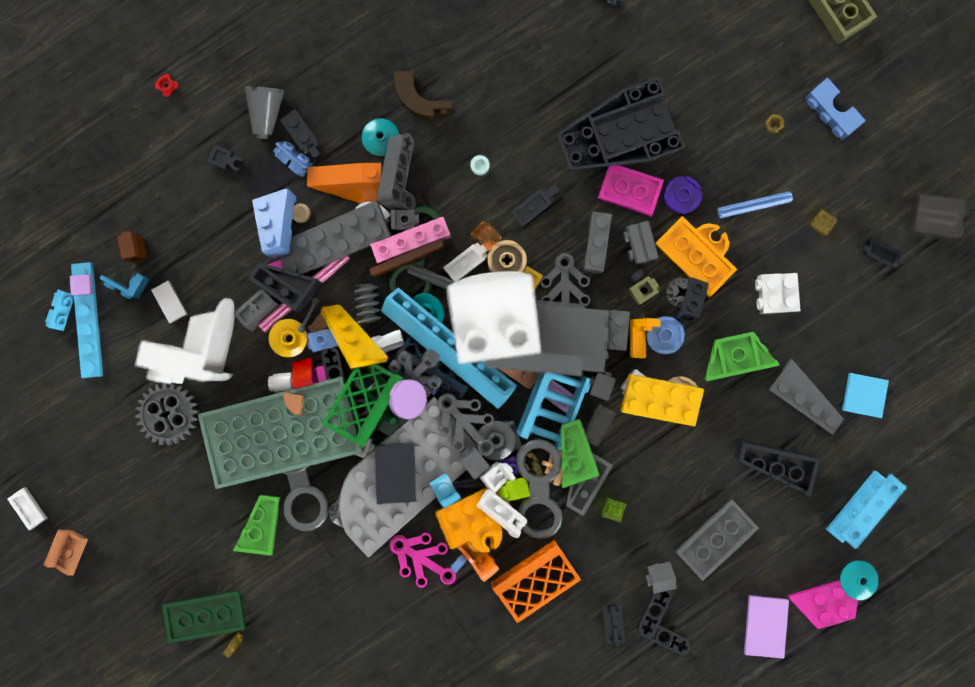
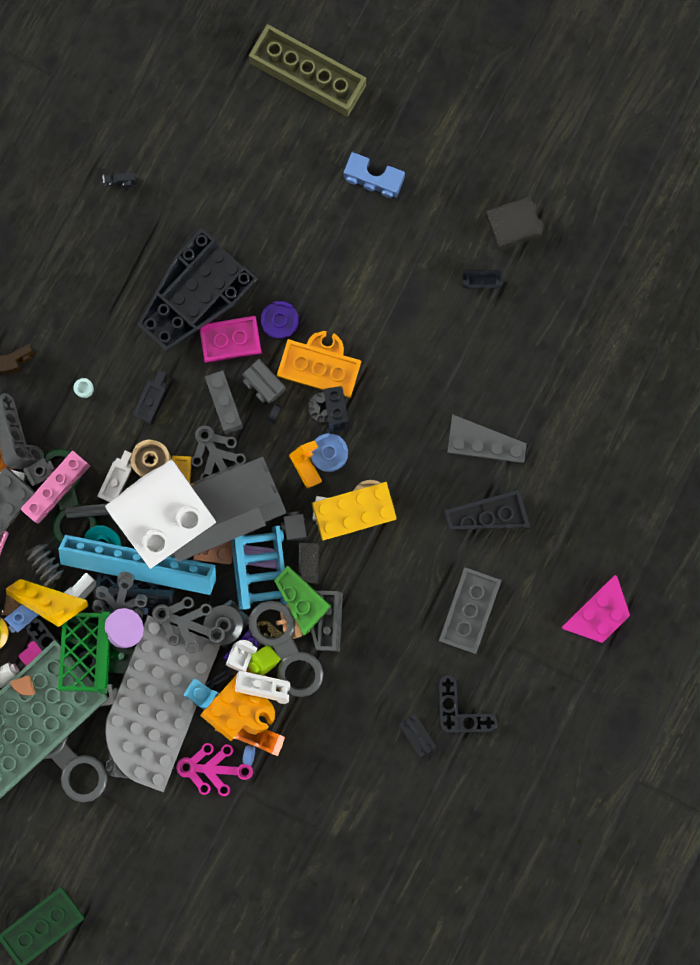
camera: 25 degrees left, 5 degrees down
clear yellow tile [223,633,243,657] -> none
bright green wing [233,495,280,556] -> none
red tile [292,357,313,388] -> none
reddish brown tile [369,239,444,278] -> none
black tile [375,443,416,504] -> none
dark grey brick [458,446,490,479] -> none
clear orange bracket [470,221,502,250] -> none
orange fence [491,540,581,623] -> none
clear neon green tile [601,497,626,522] -> none
dark grey brick [607,310,630,351] -> none
olive brick [627,276,659,306] -> none
dark grey brick [645,562,676,594] -> none
bright green wing [705,332,779,381] -> none
medium blue axle [718,191,793,218] -> none
lavender tile [744,595,789,659] -> none
white plate [755,273,800,314] -> none
clear yellow bush [765,114,784,133] -> none
clear yellow tile [810,209,837,236] -> none
medium azure fence [826,471,907,549] -> none
teal dish [840,560,878,600] -> none
medium azure tile [842,373,889,418] -> none

